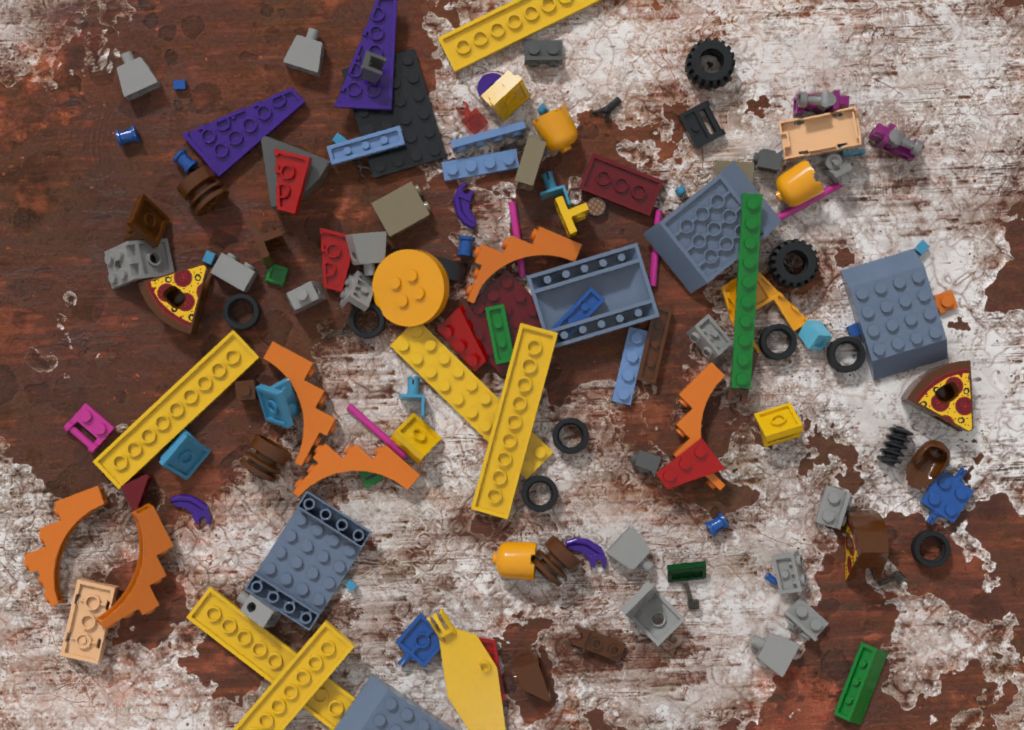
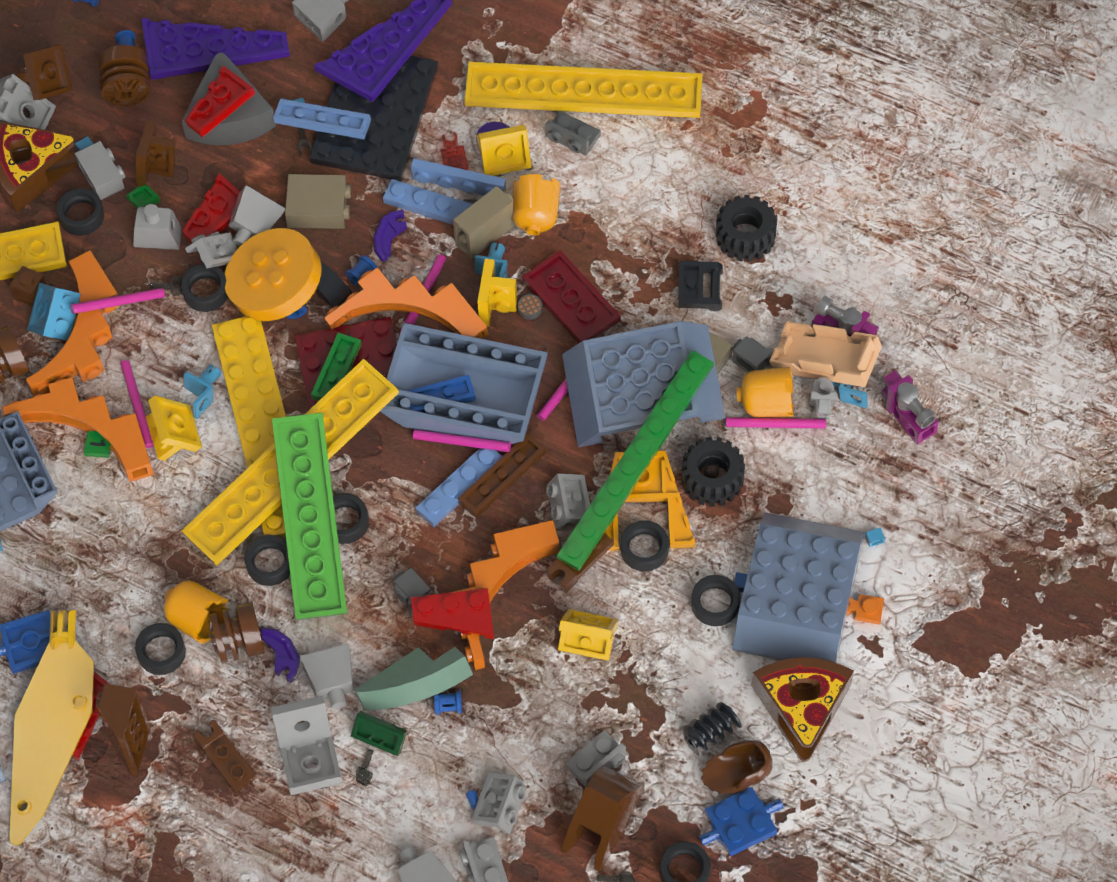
camera: 30 degrees right, 25 degrees down
dark grey window [359,50,387,84] -> none
red wing [436,304,490,372] -> none
black bar [592,97,622,122] -> none
medium azure panel [798,320,832,351] -> none
none -> dark pink bar [70,288,165,314]
none -> black tyre [135,623,186,675]
none -> bright green plate [272,413,347,620]
none -> sand green slope [355,647,473,711]
none -> dark pink bar [413,429,511,452]

